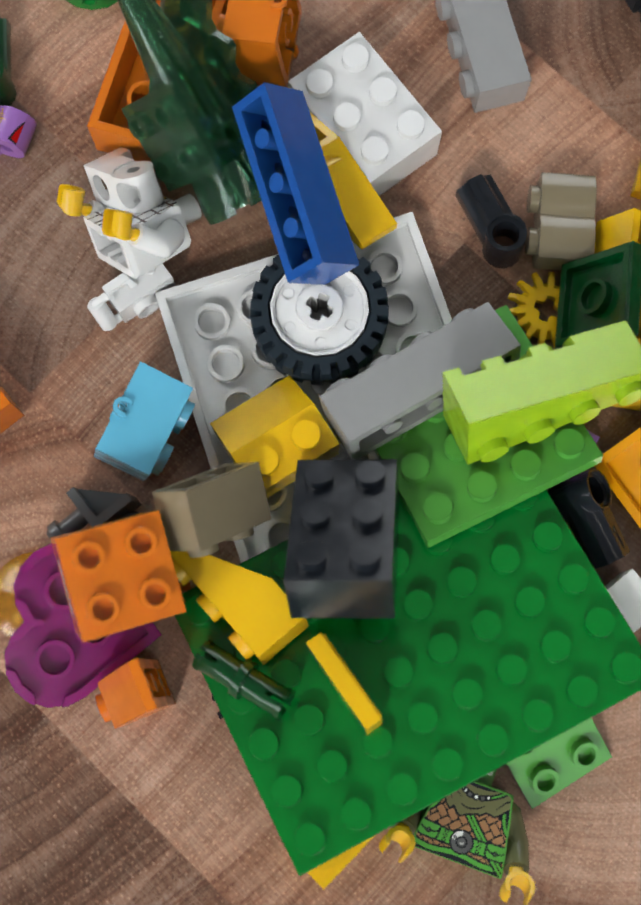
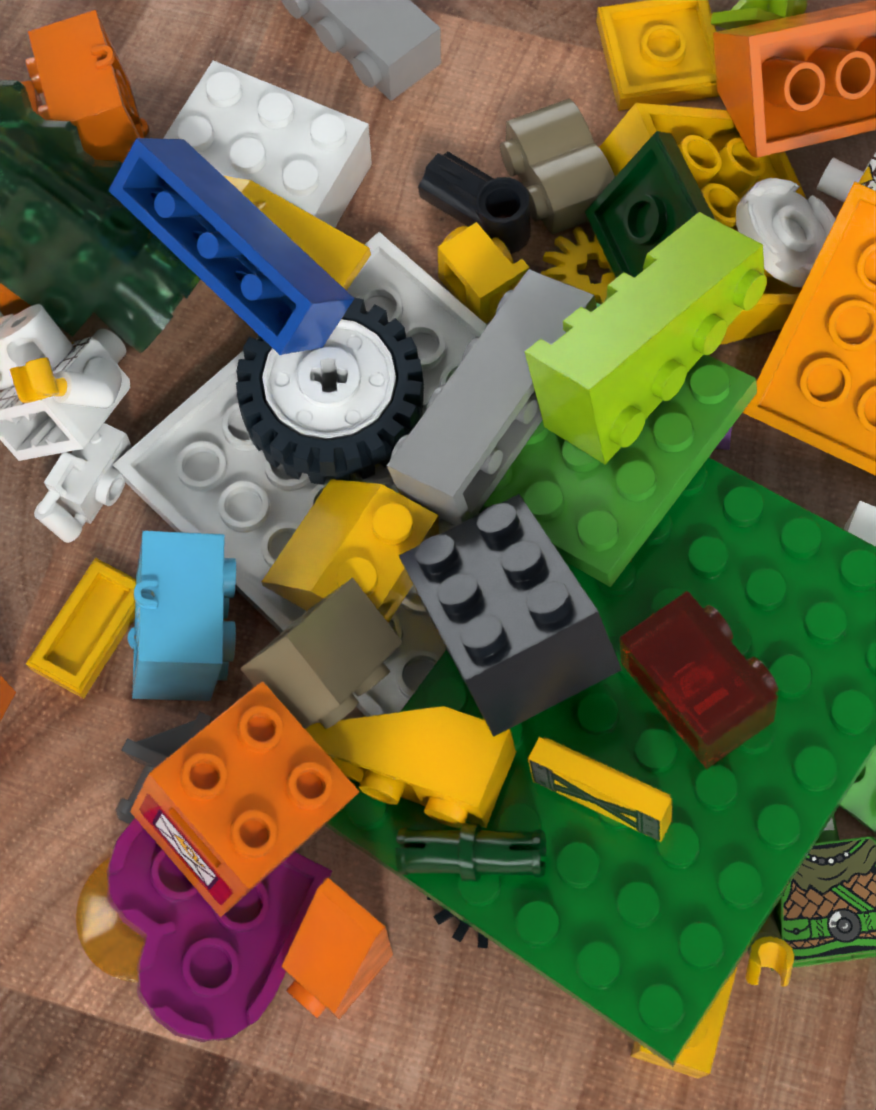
camera: 25 degrees left, 10 degrees down
black piece [548,469,630,569] -> none
none -> yellow tile [26,557,136,699]
none -> yellow brick [438,222,529,323]
none -> clear red brick [619,590,778,769]

